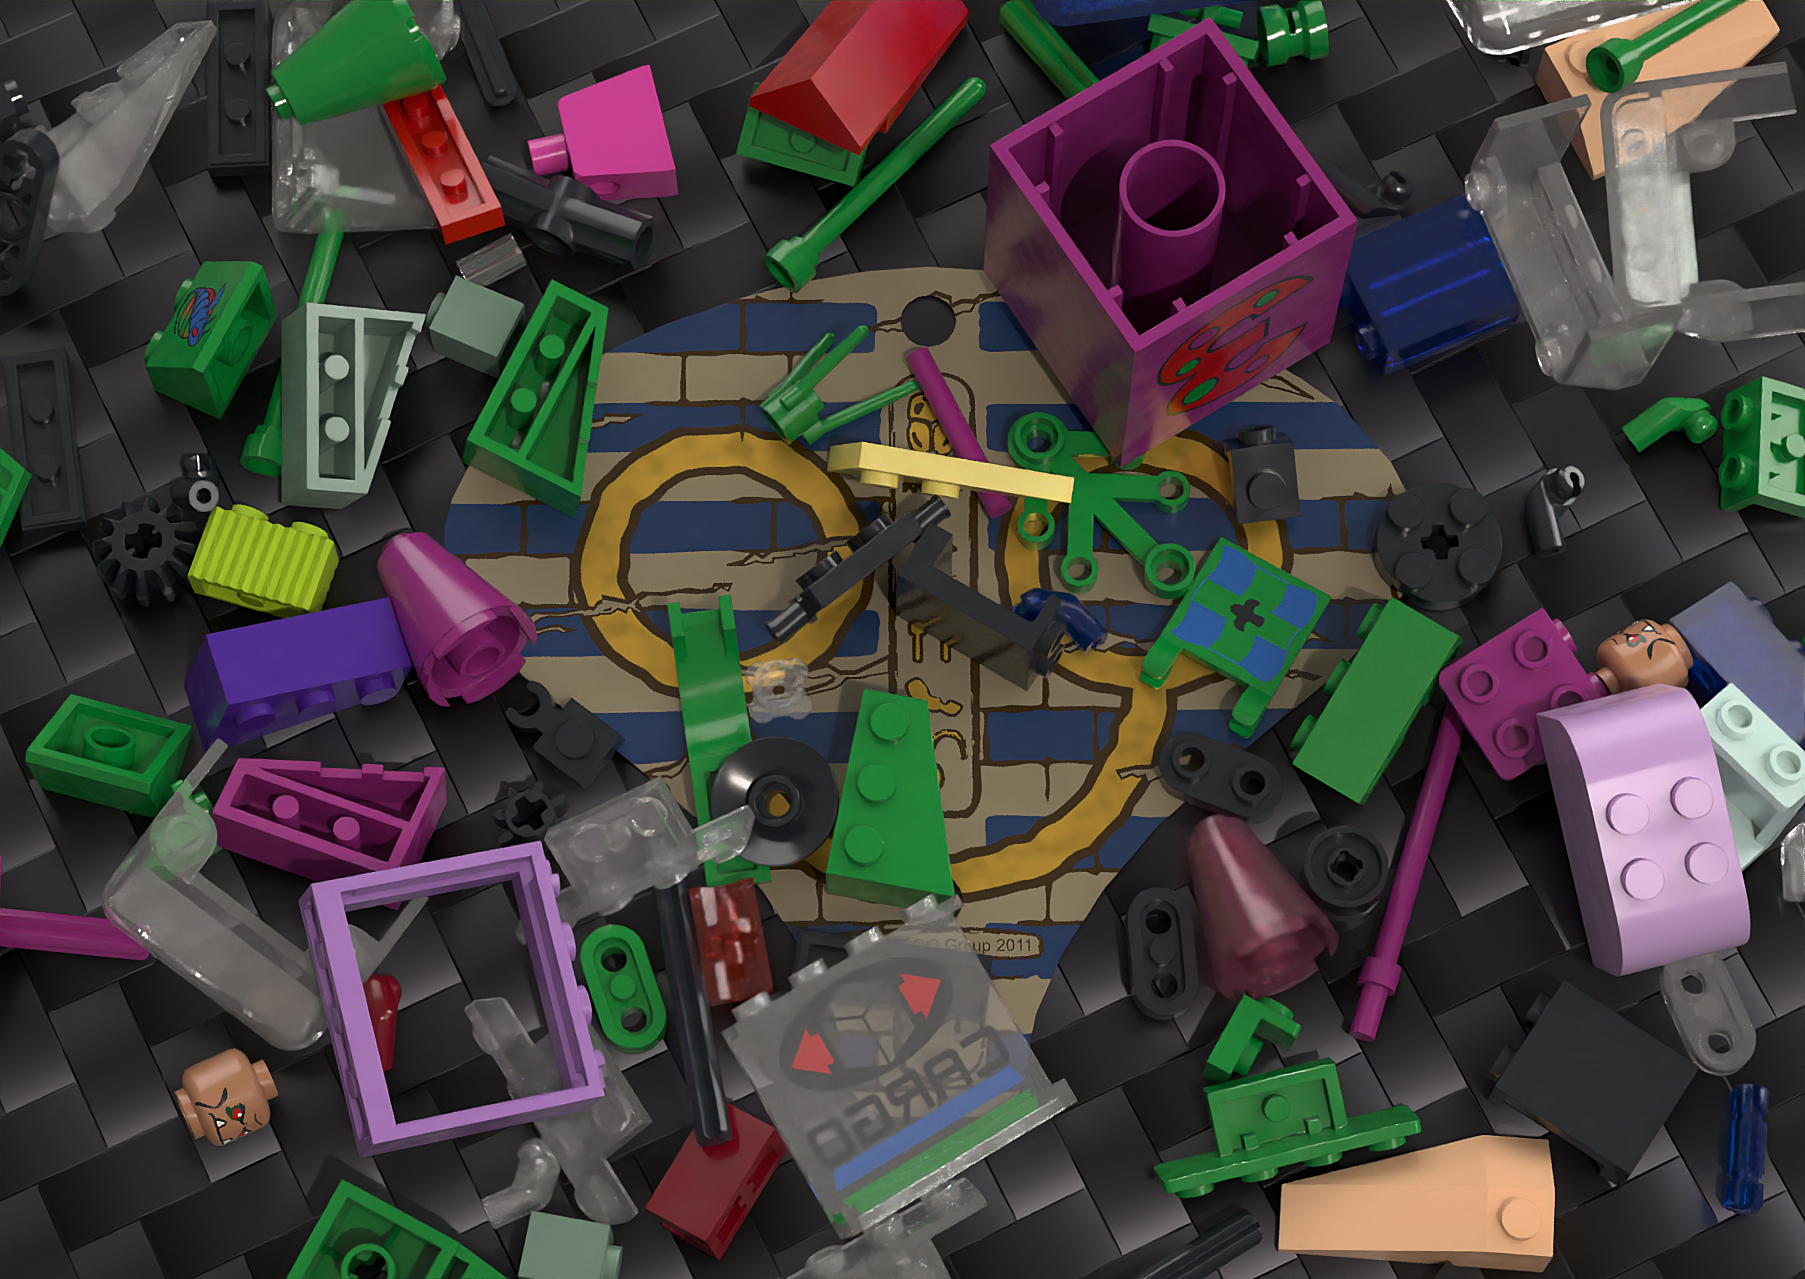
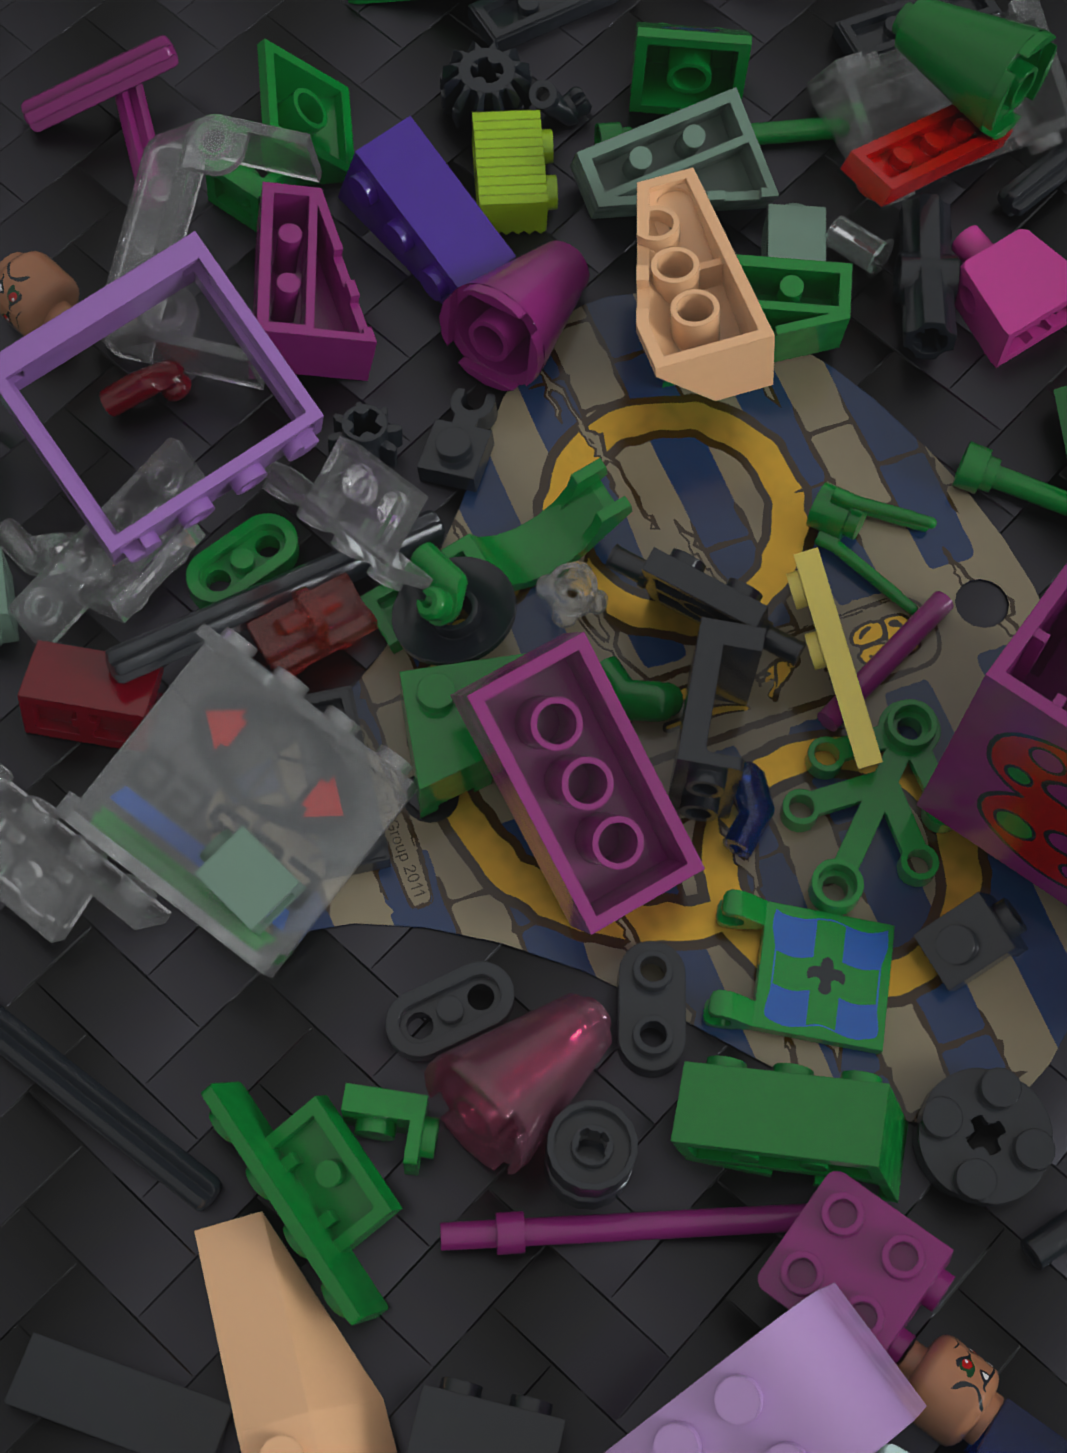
camera: 65 degrees right, 5 degrees down
none -> sand green brick [194,825,307,935]
none -> green arm [410,542,468,626]
none -> magenta brick [450,632,705,935]
none -> green arm [600,656,684,722]
none -> light nougat wedge [636,167,775,401]

